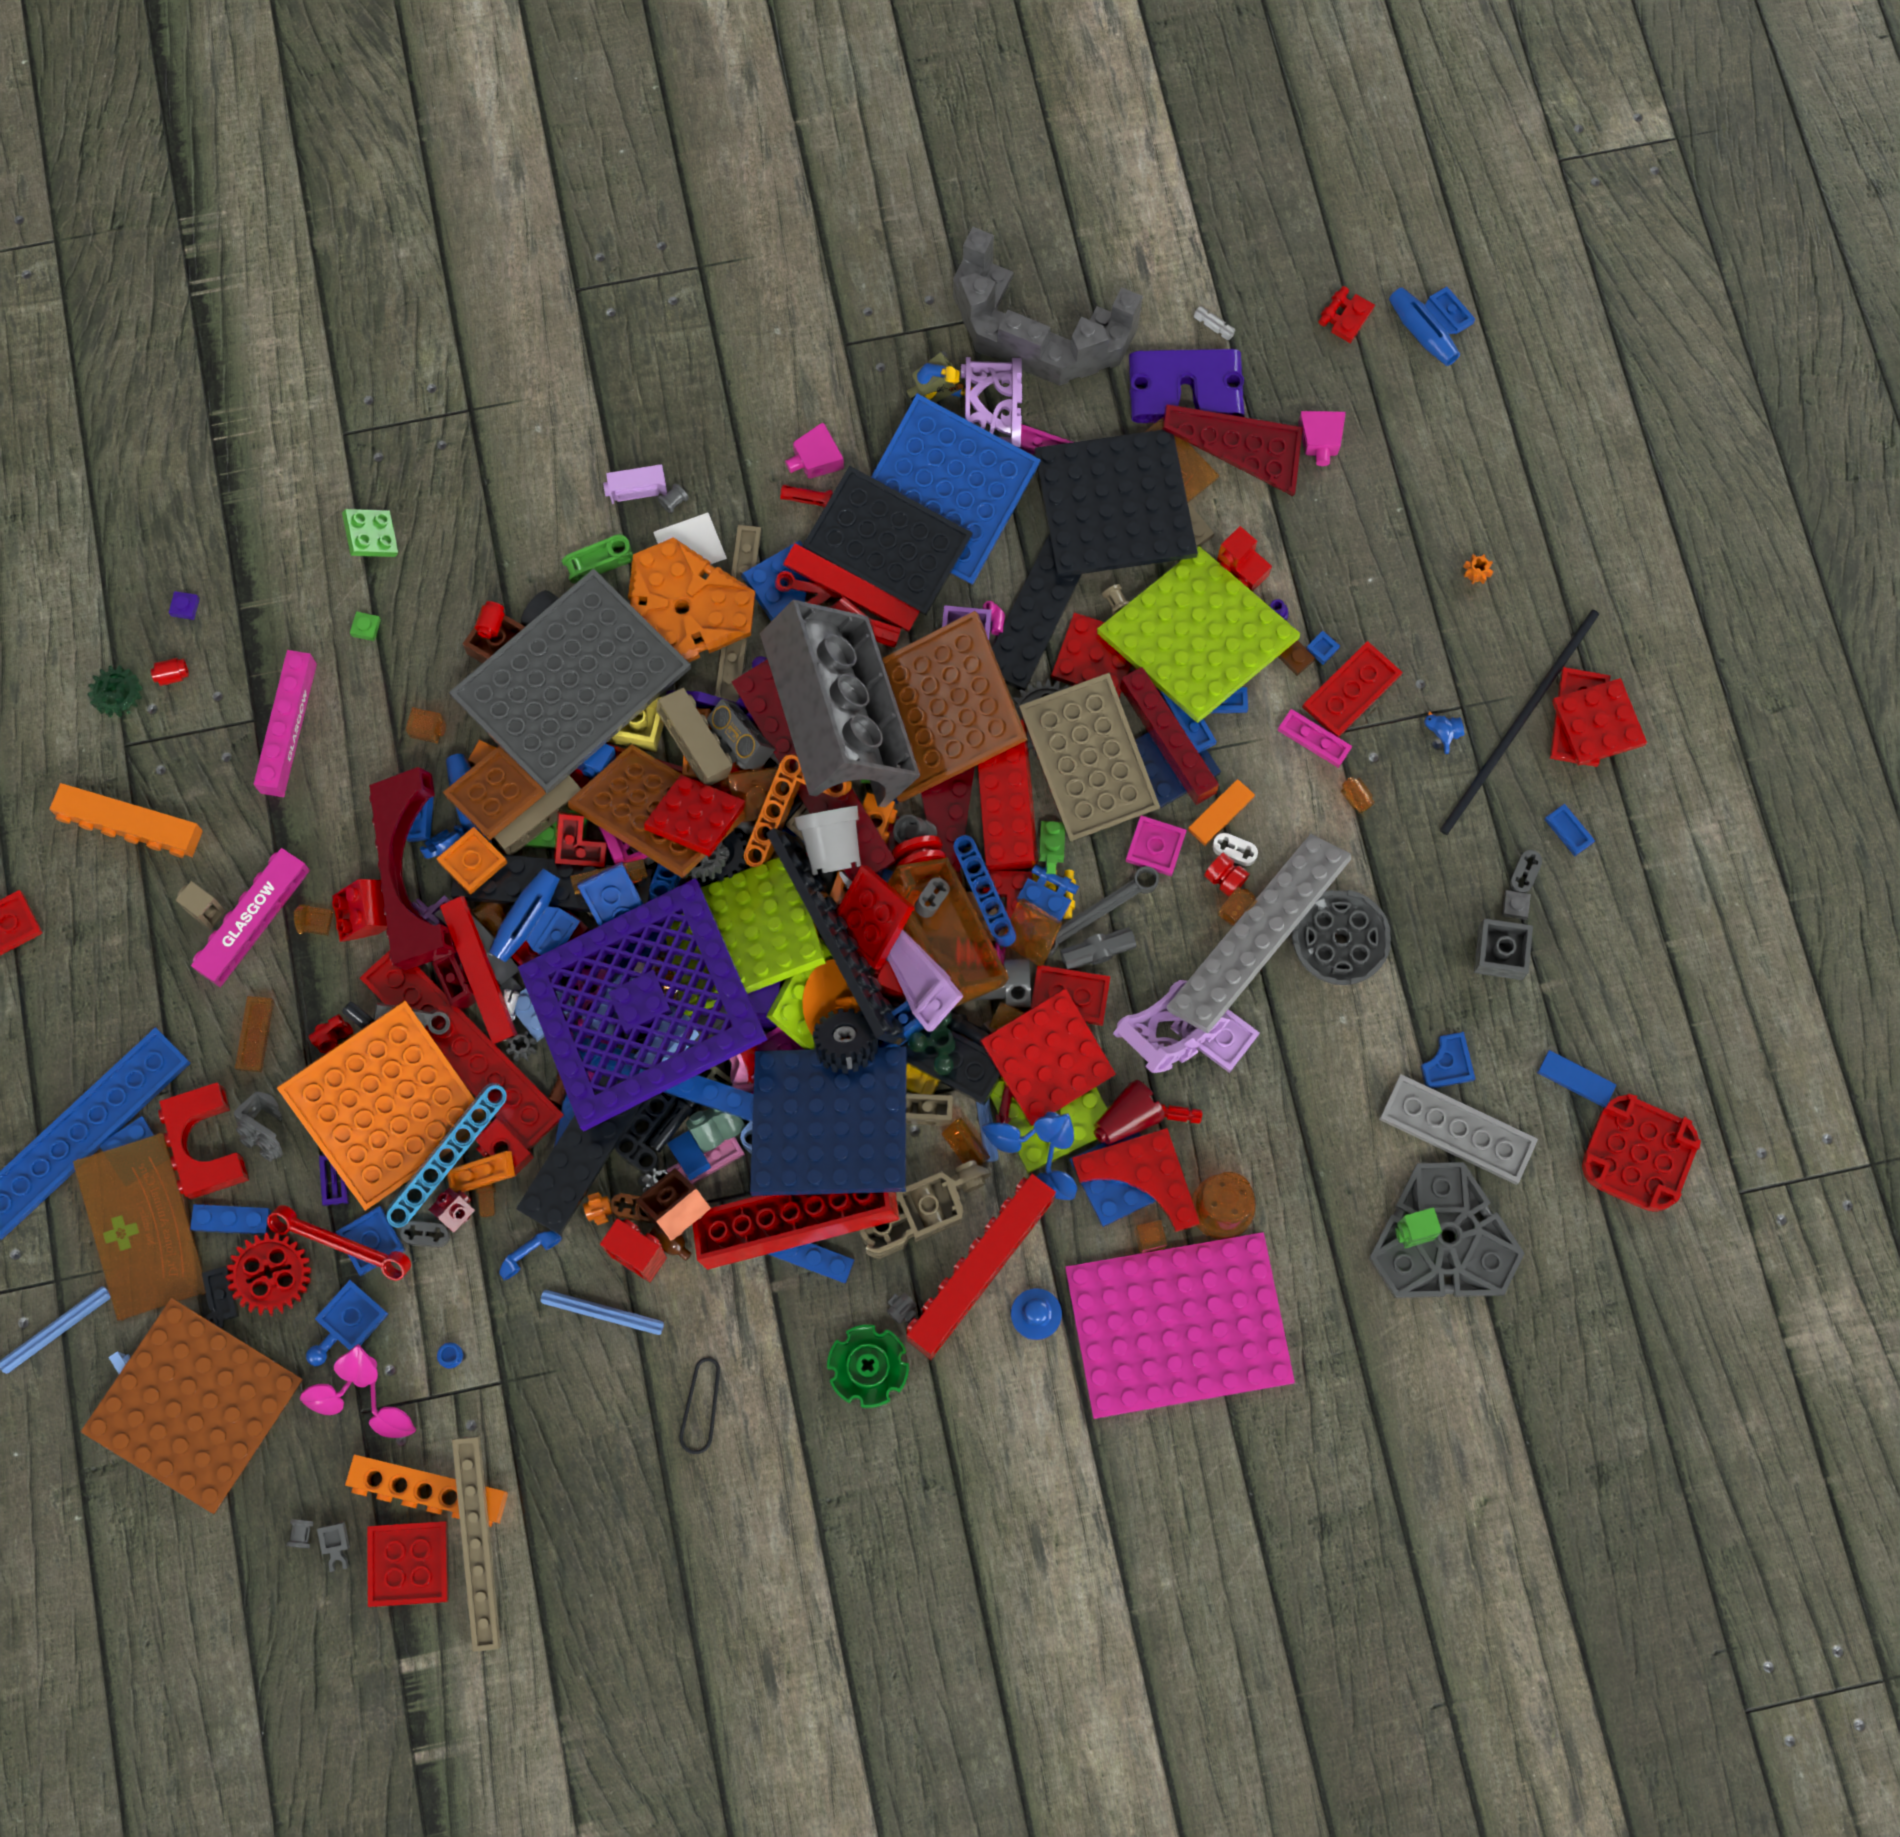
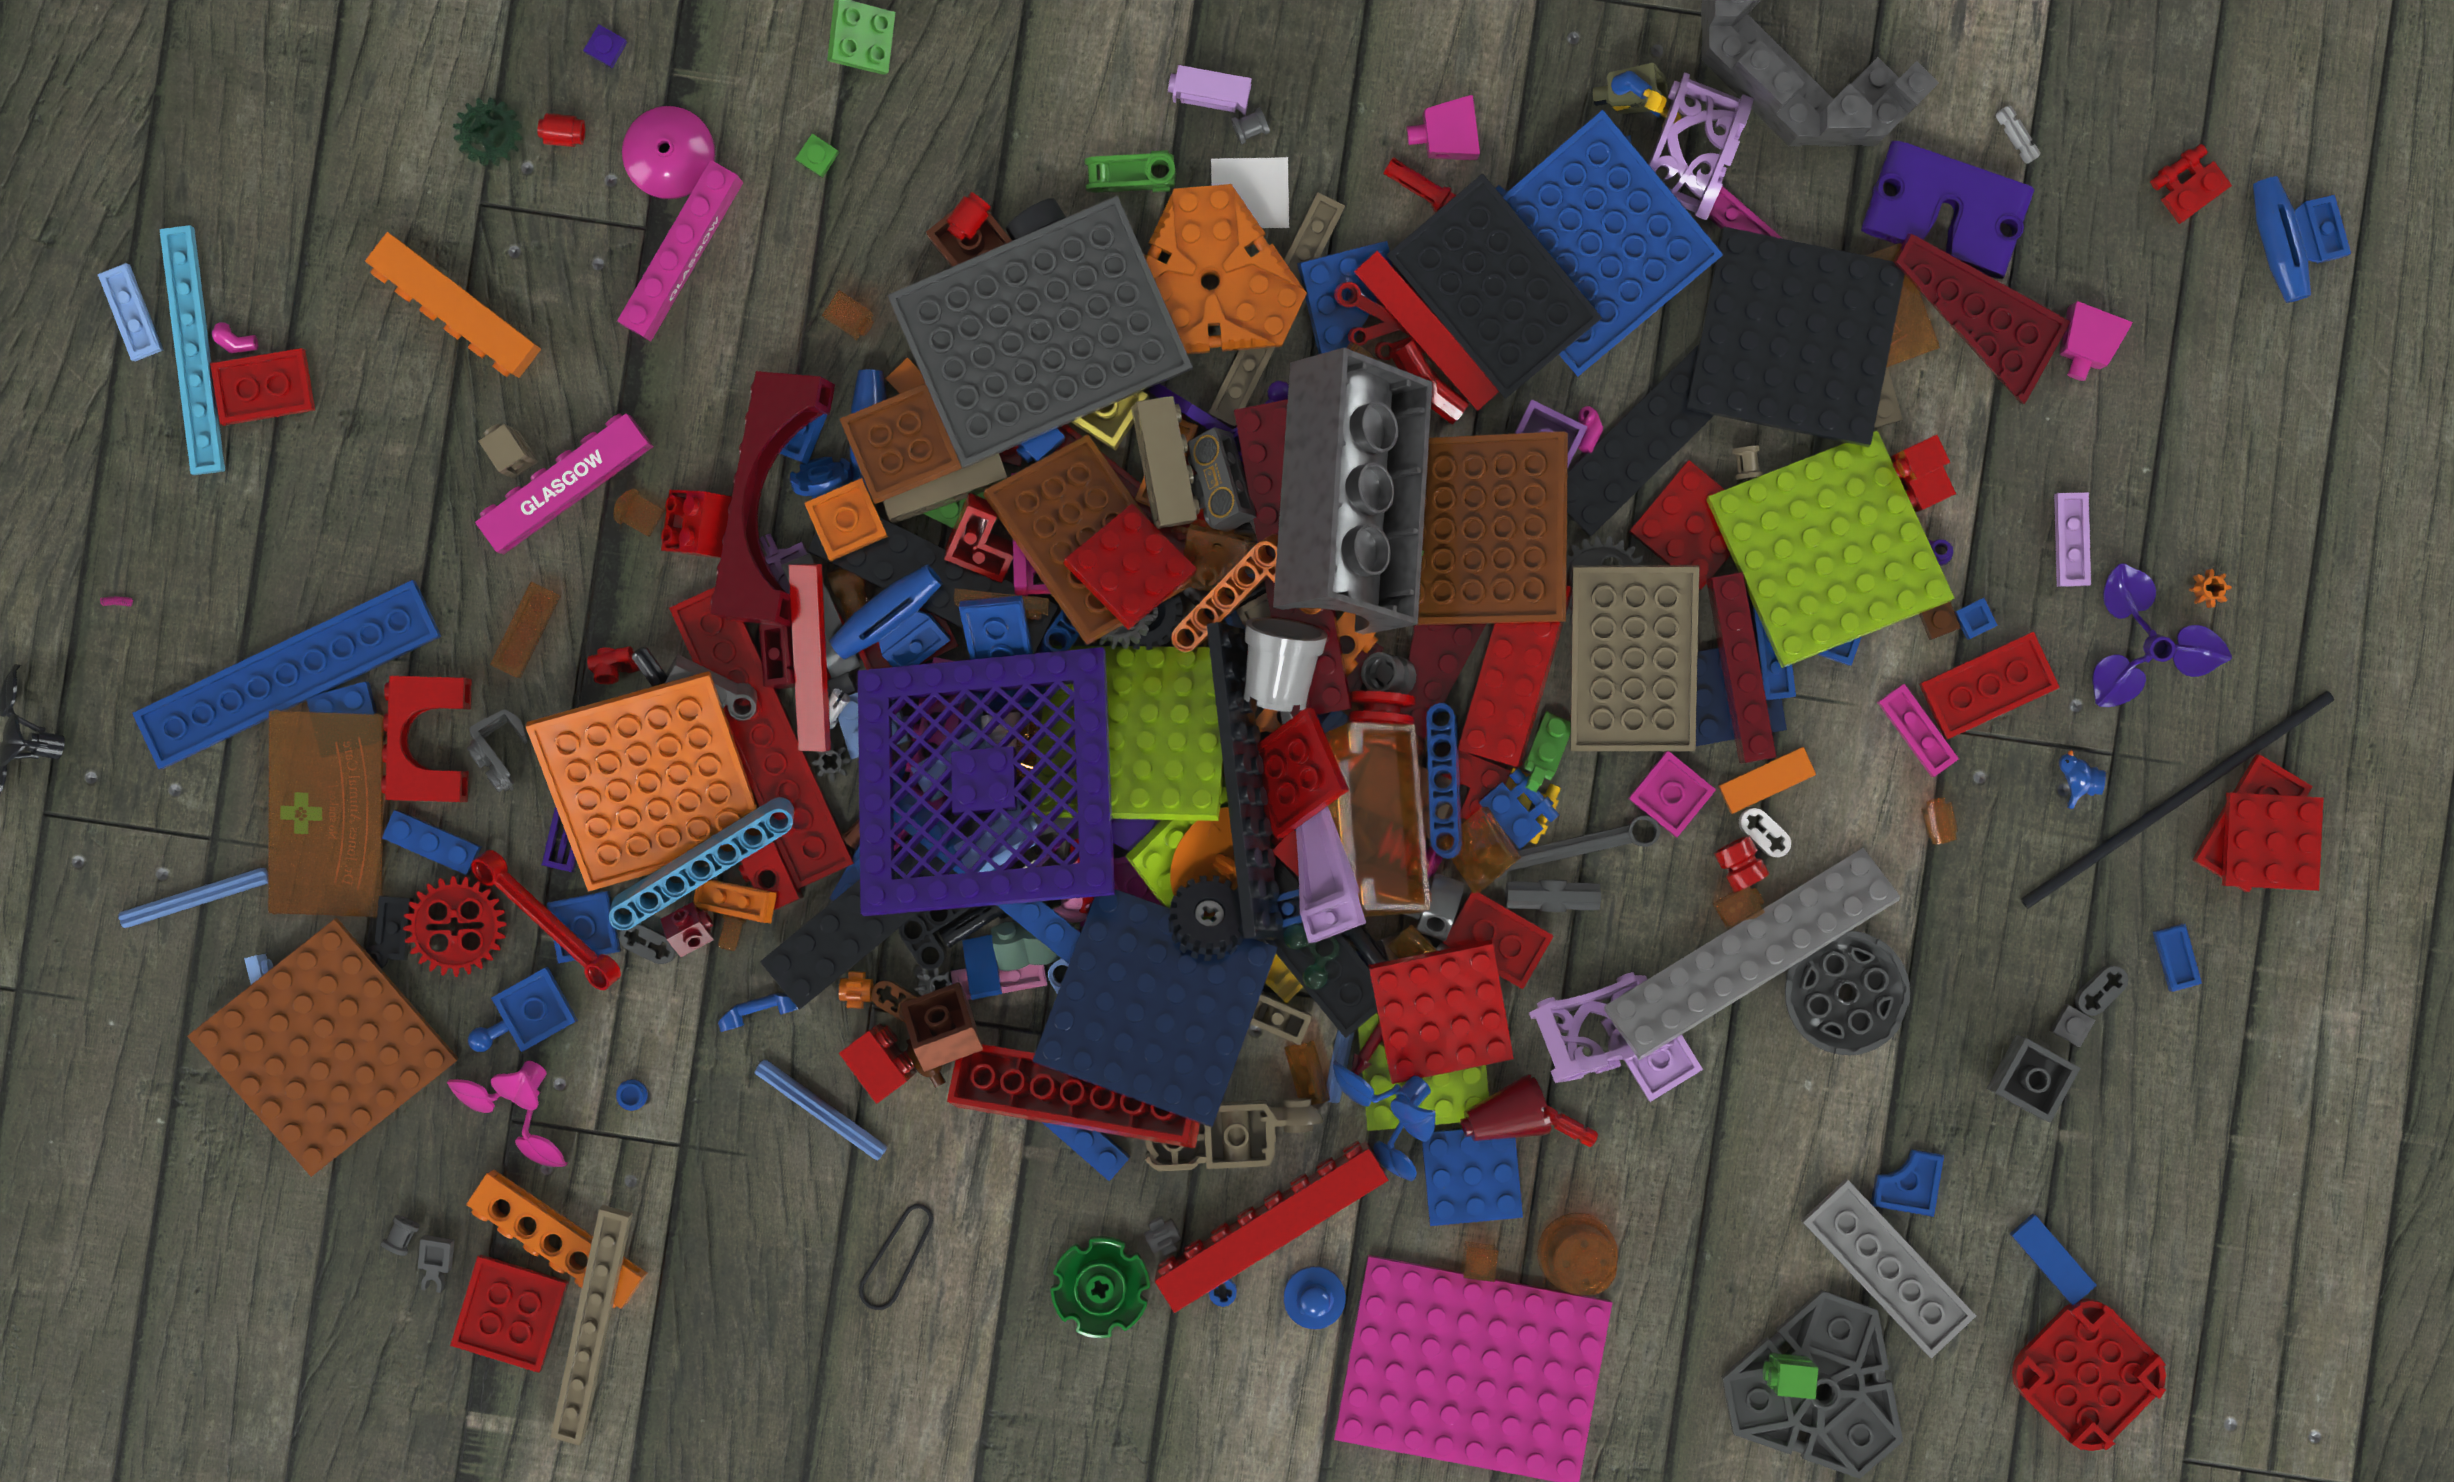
camera: 25 degrees right, 15 degrees up
dark grey beam [914,878,950,918] -> none
red plate [1072,1128,1200,1232] -> none
none -> dark pink dish [622,106,715,199]
none -> blue bush [1209,1279,1237,1307]
none -> lavender plate [2054,493,2091,587]
none -> dark purple plant [2092,563,2232,707]

